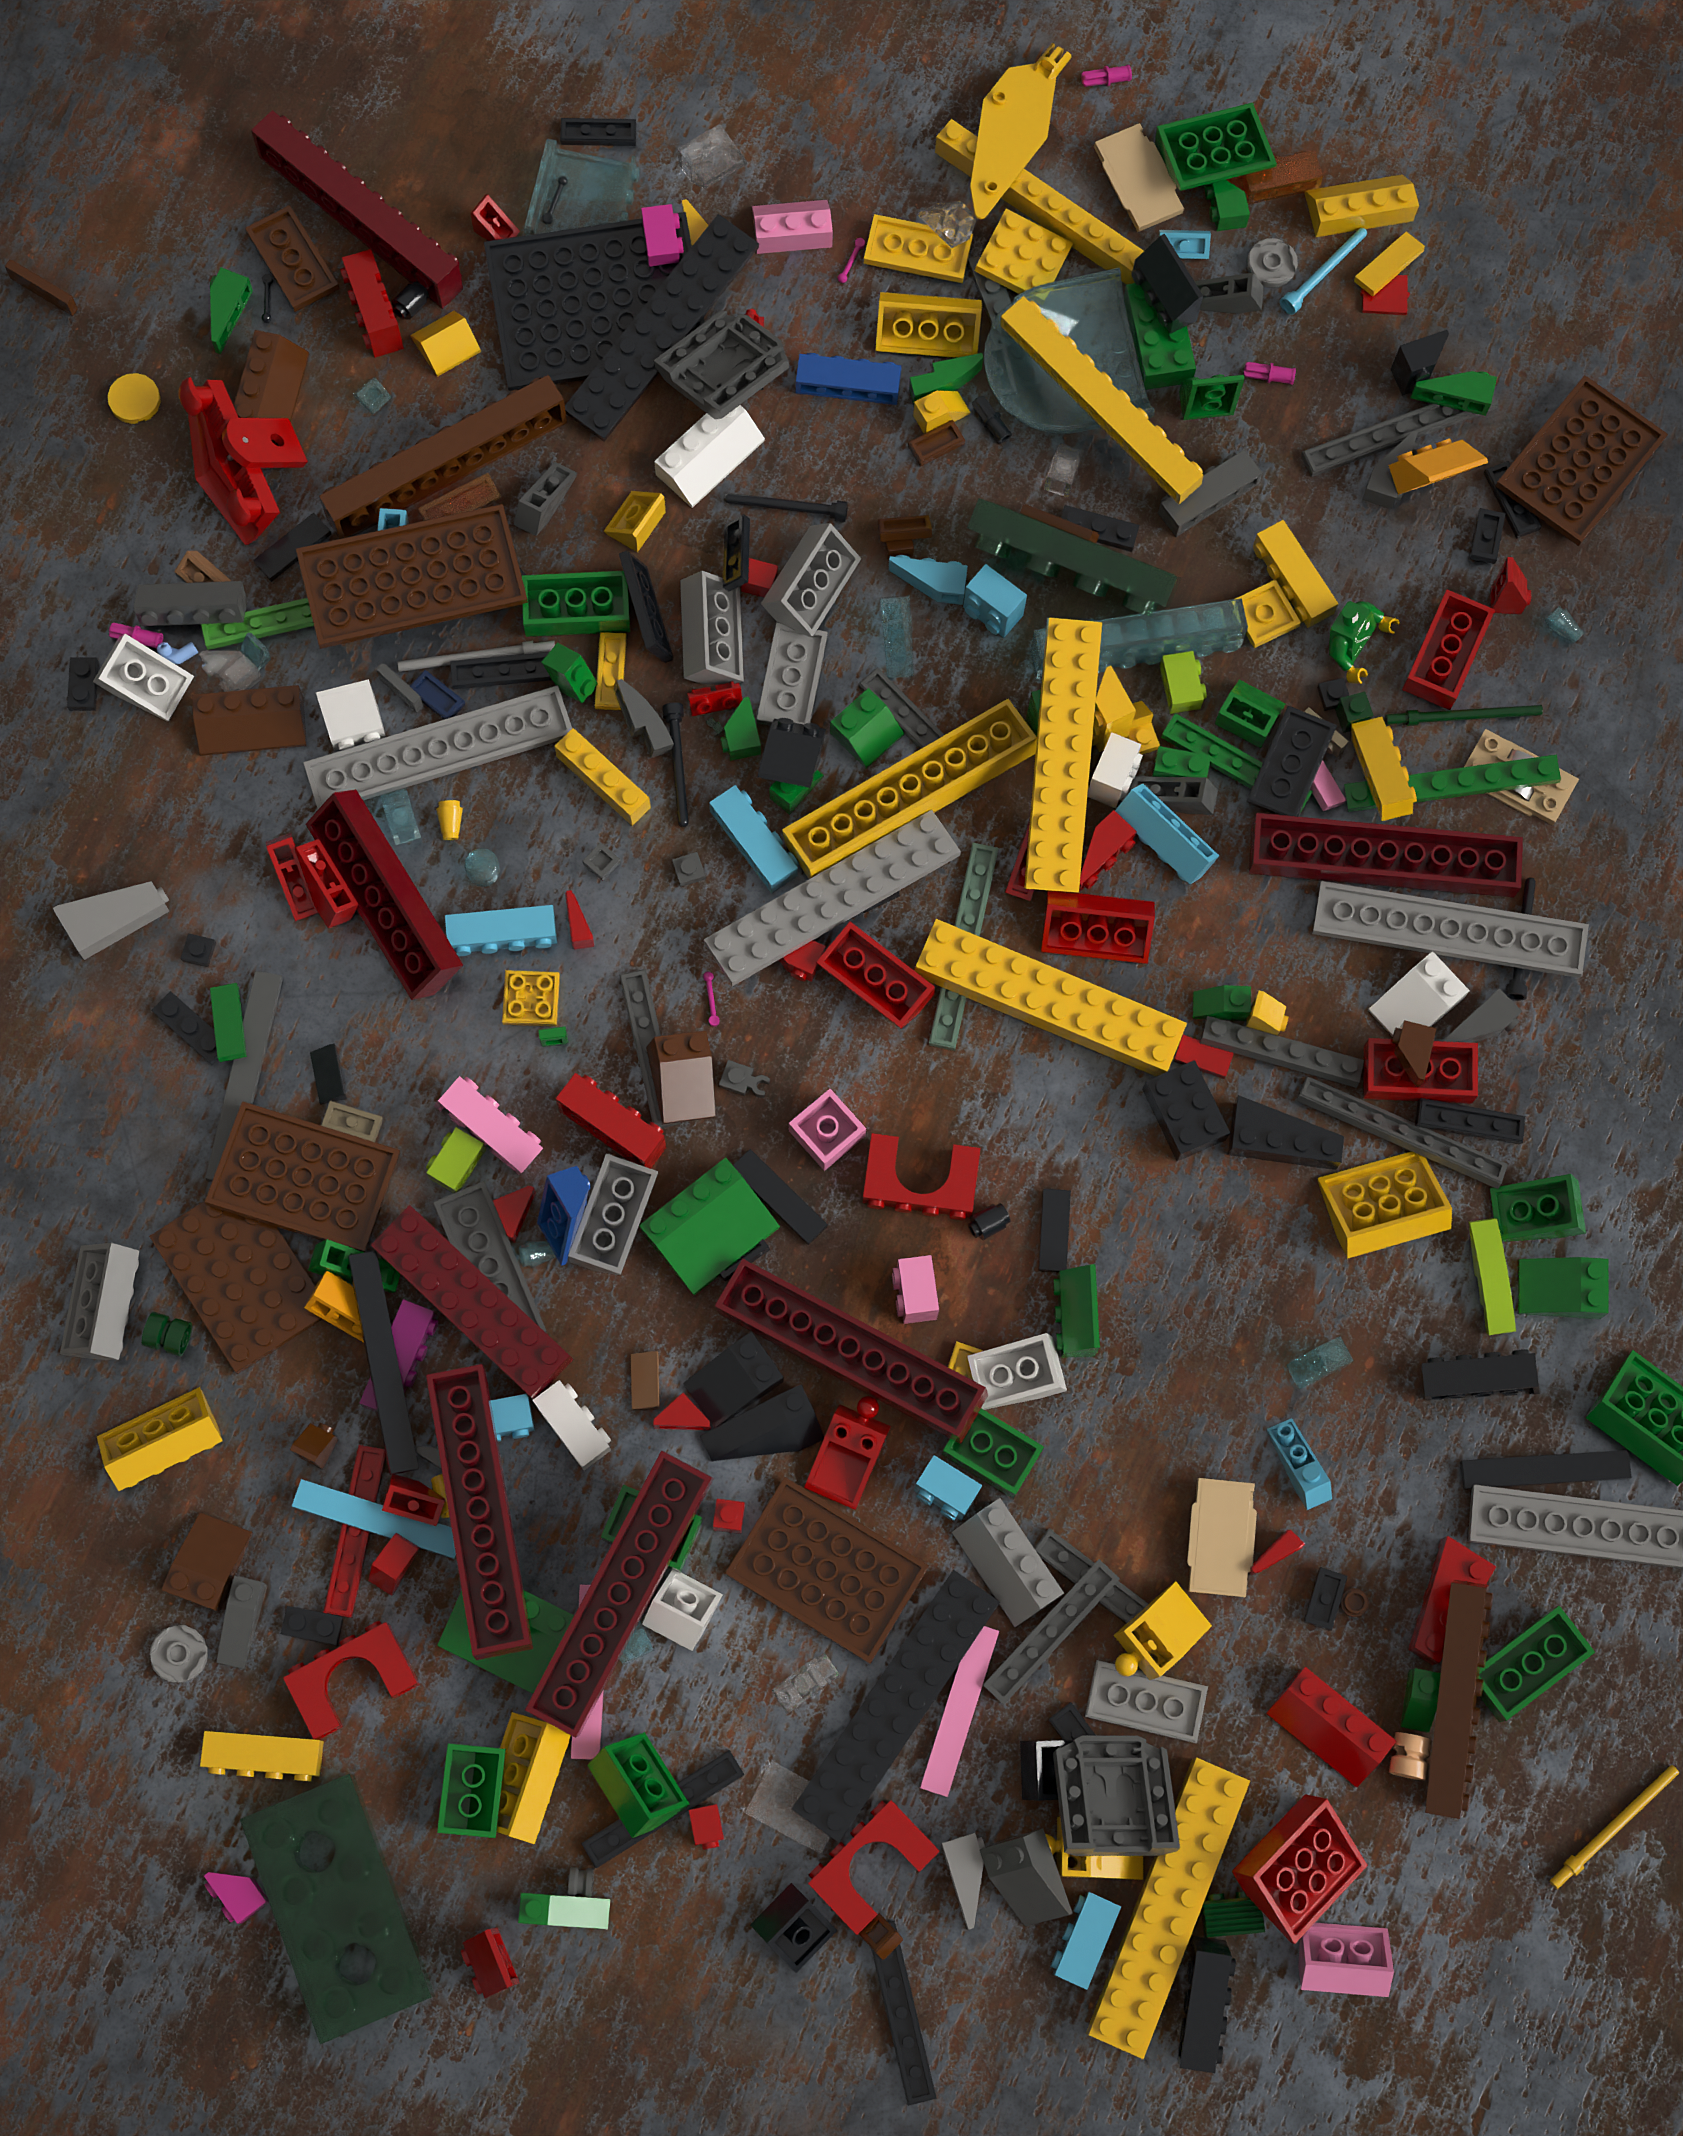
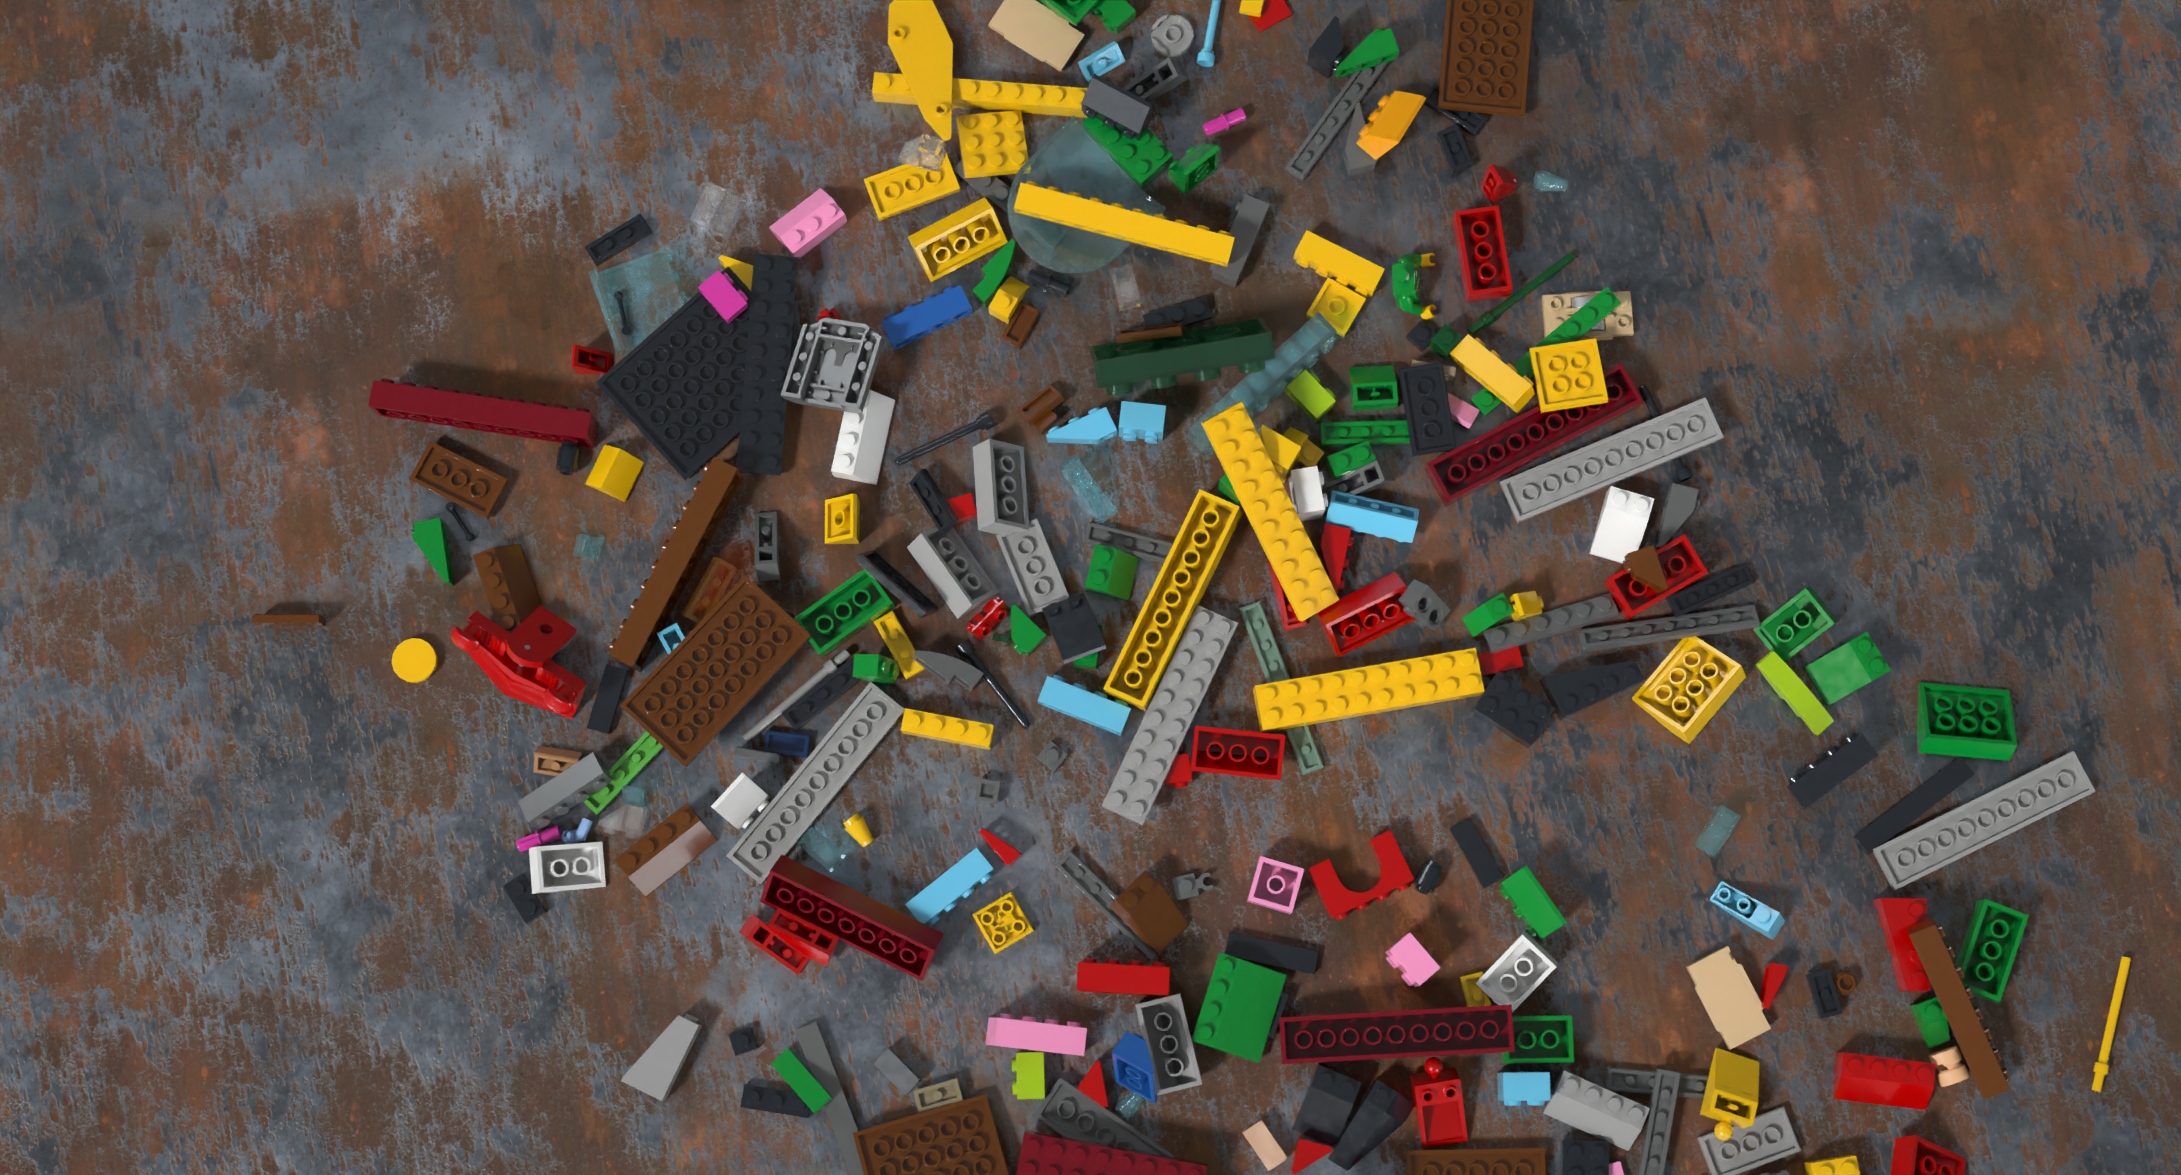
camera: 25 degrees left, 5 degrees up
red wedge [340,249,404,358] -> none
clear light blue head [464,848,501,887] -> none
green tile [538,1026,568,1047] -> none
dark pink hinge [703,971,720,1027] -> none
dark pink hinge [837,238,865,283] -> none
none -> dark grey brick [1399,579,1451,631]
none -> yellow plate [1529,338,1608,413]

